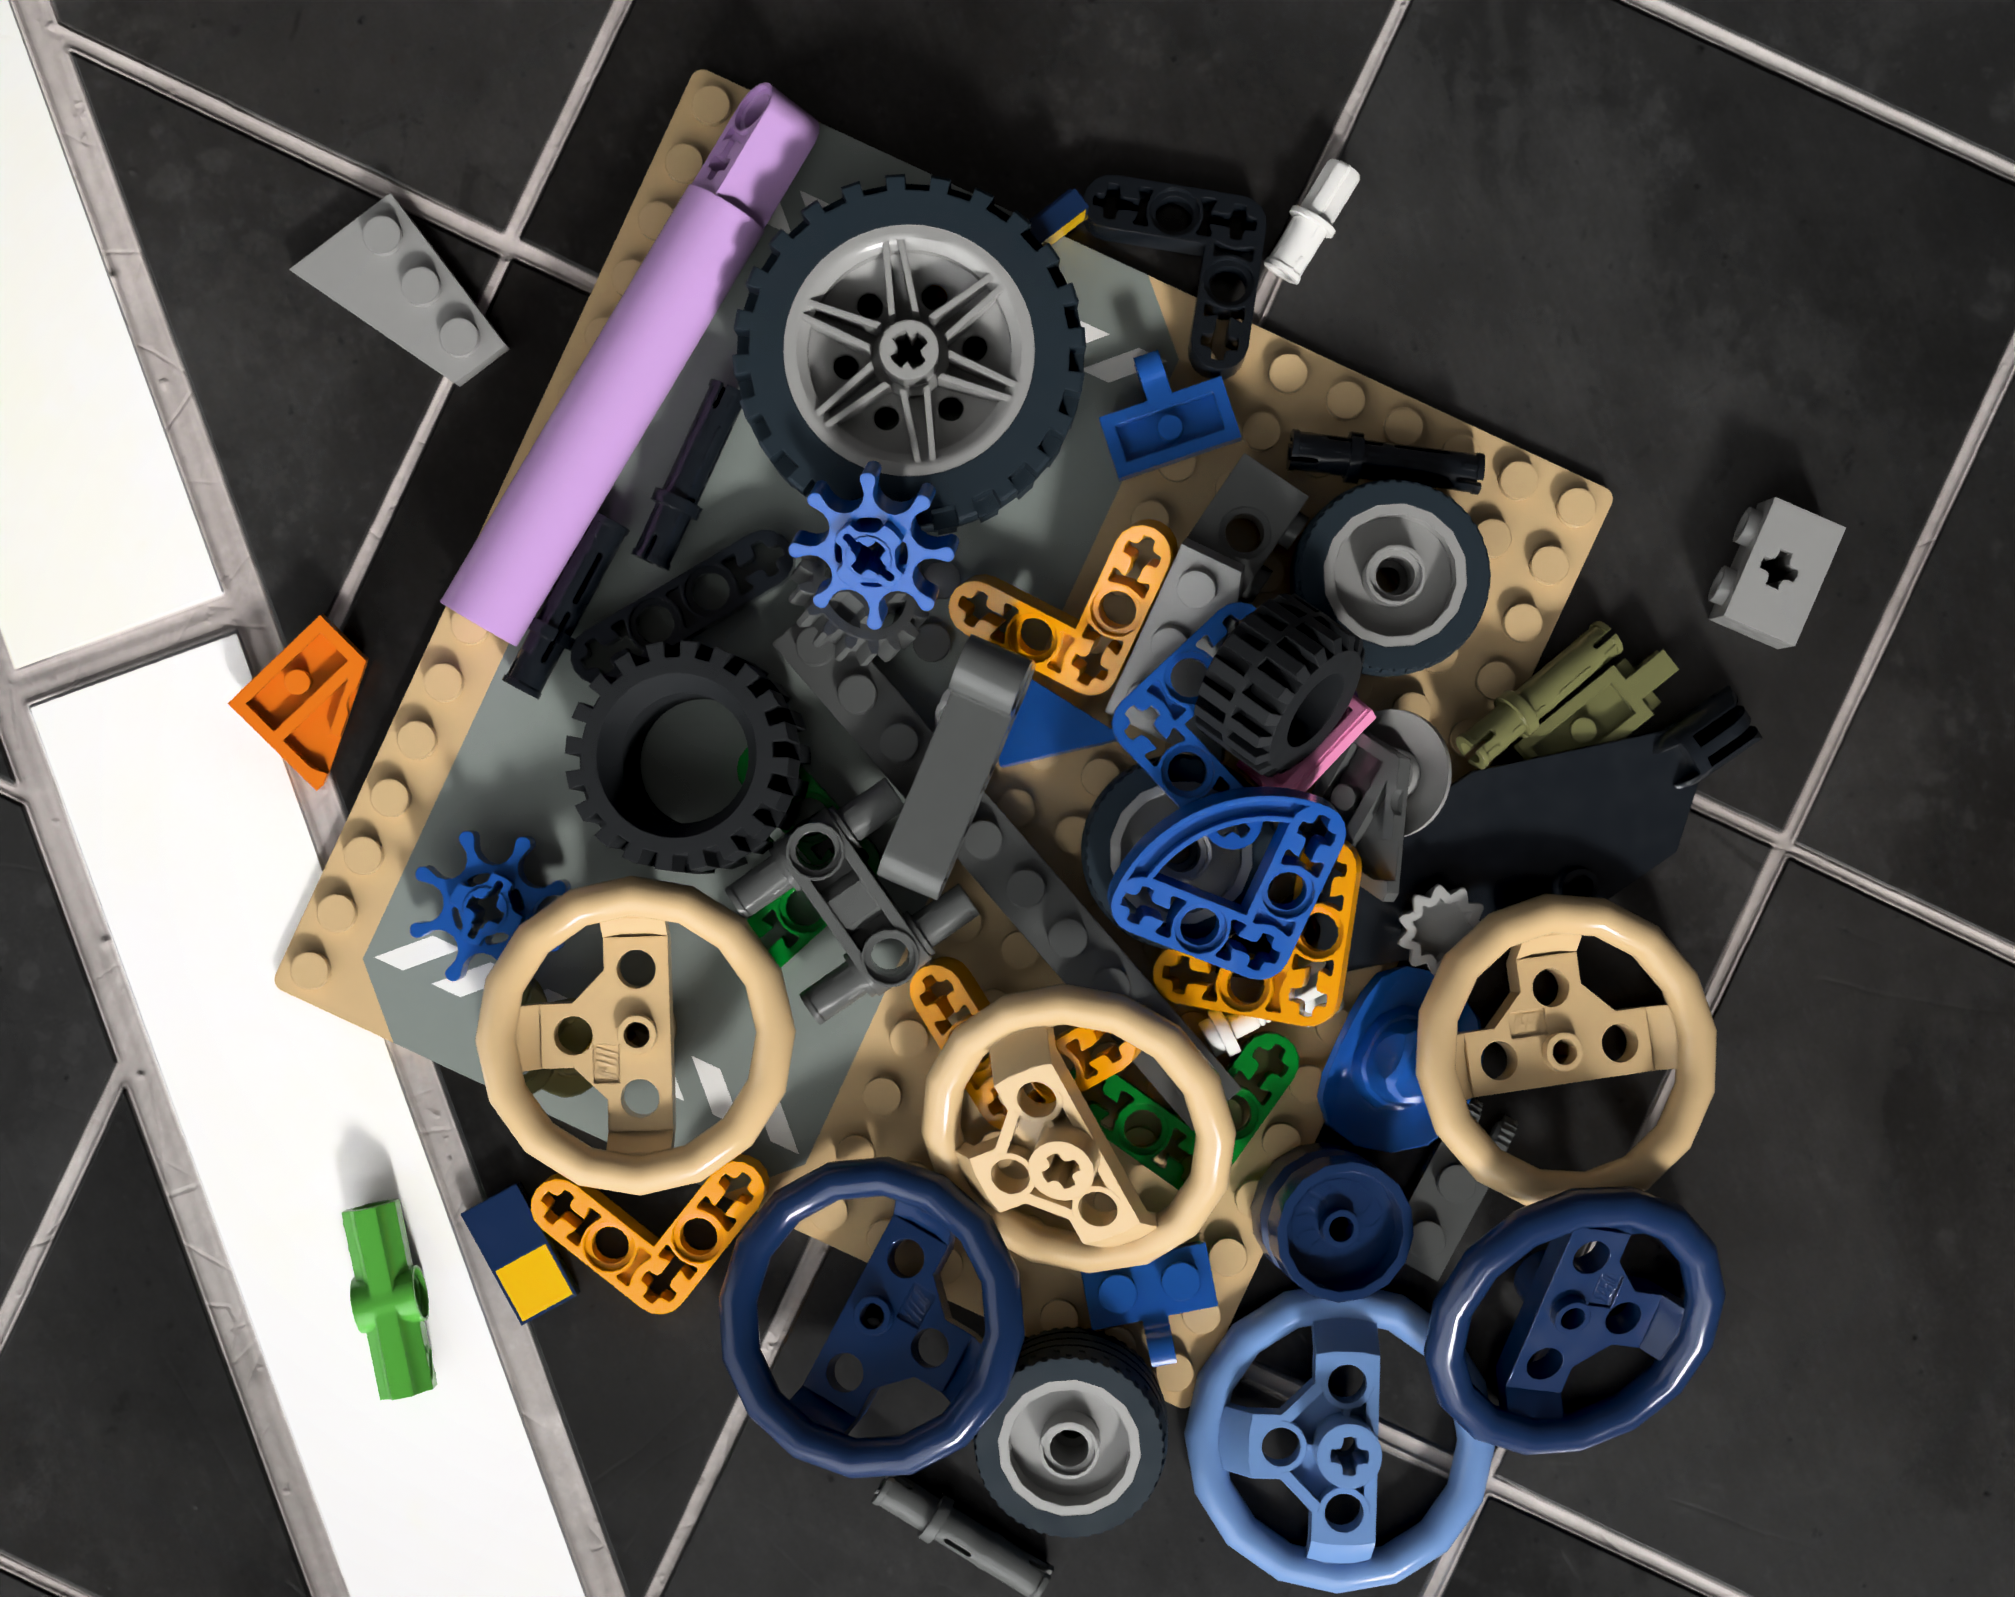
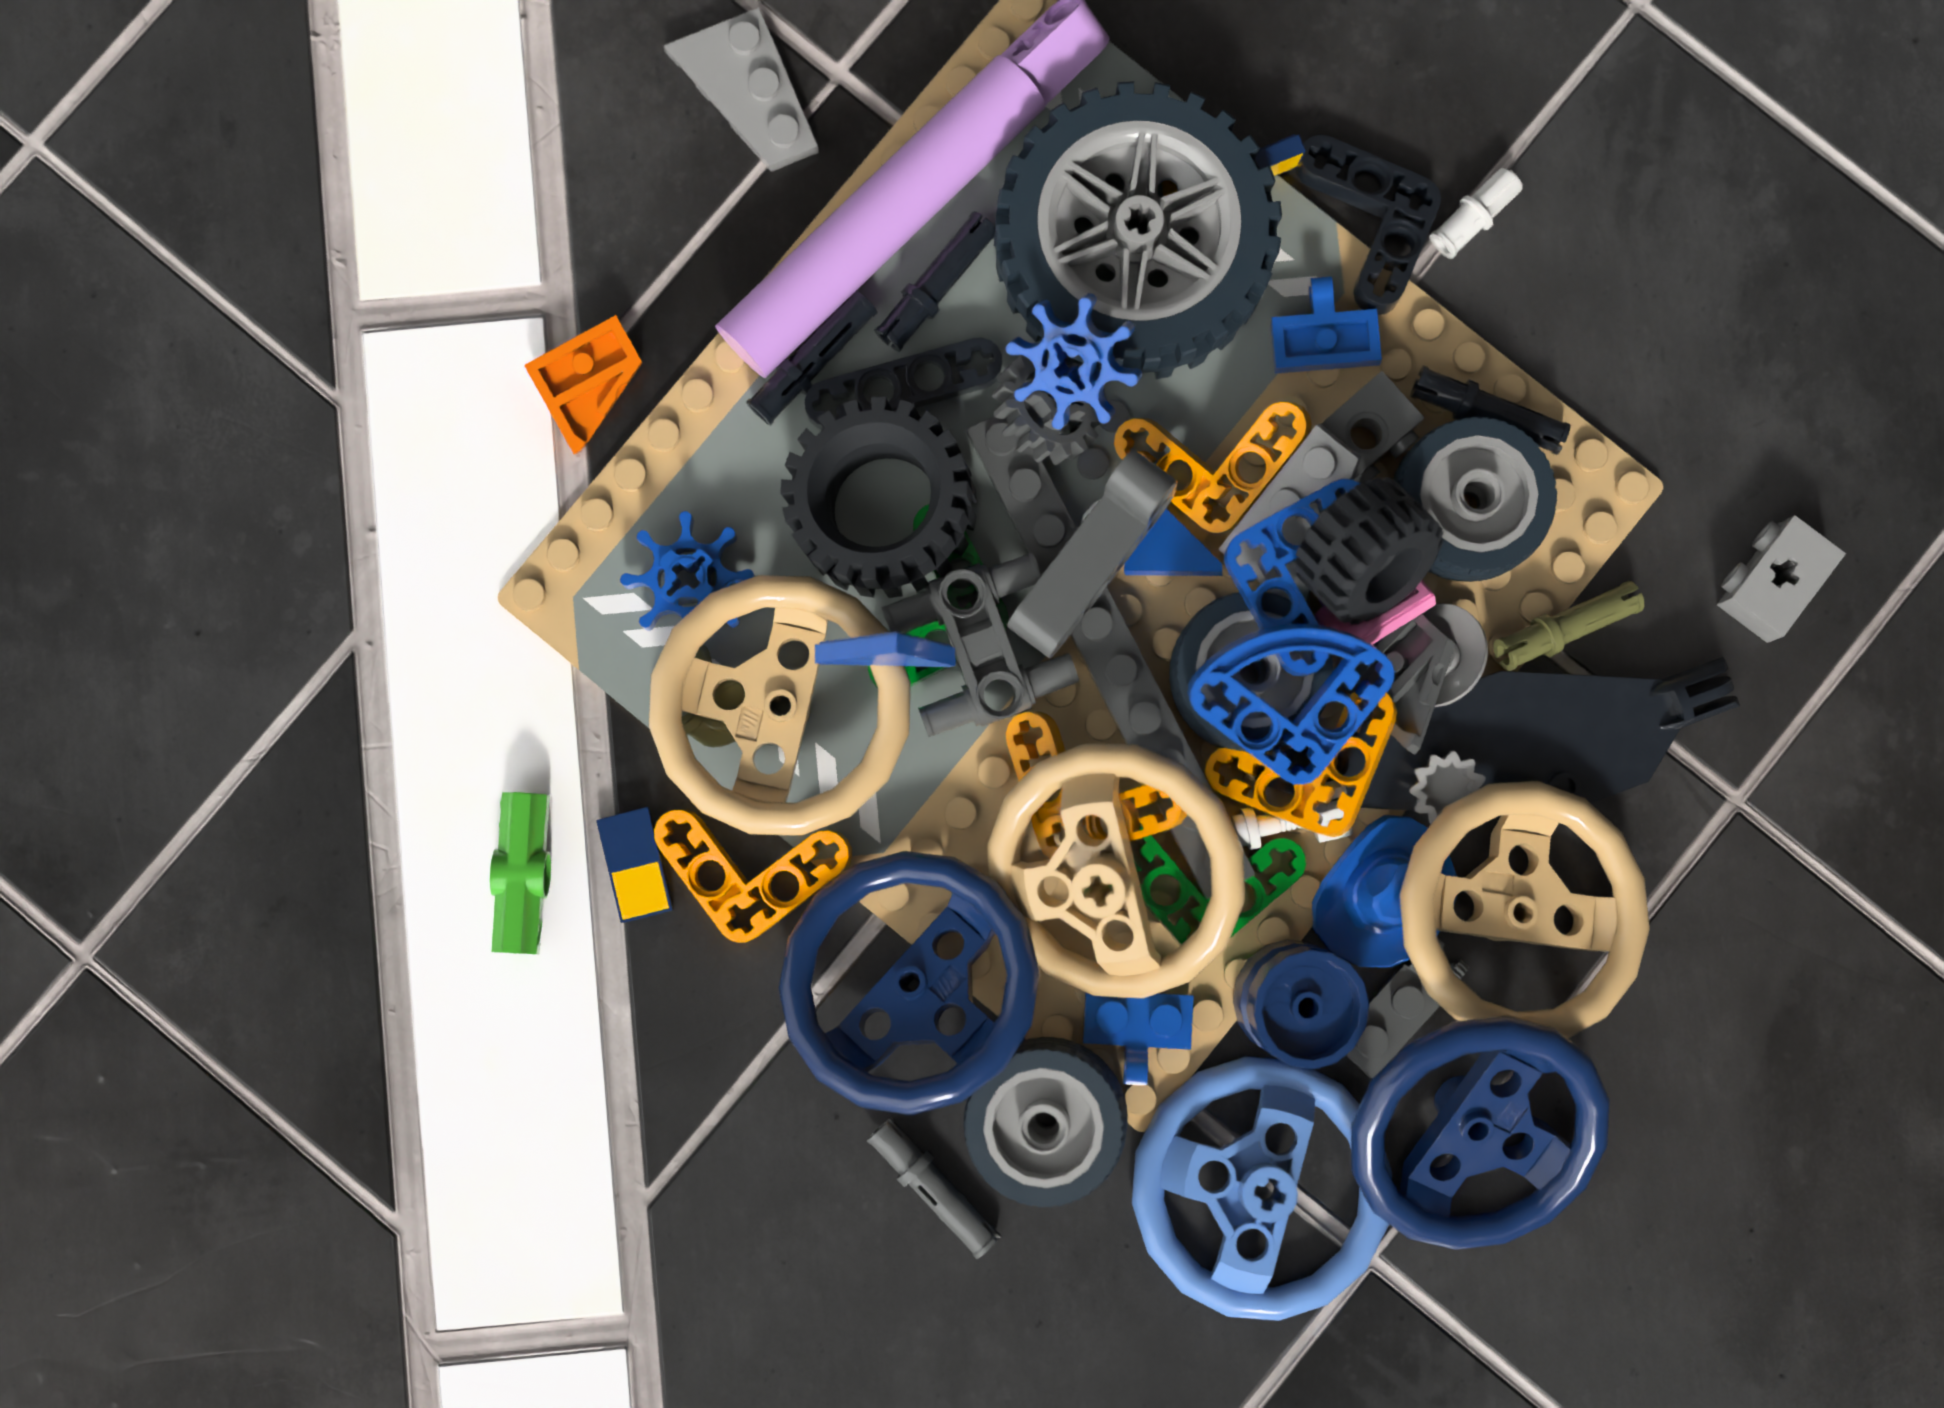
camera: 15 degrees right, 5 degrees down
olive hinge [1510,649,1679,760] -> none
none -> tile [815,632,955,667]

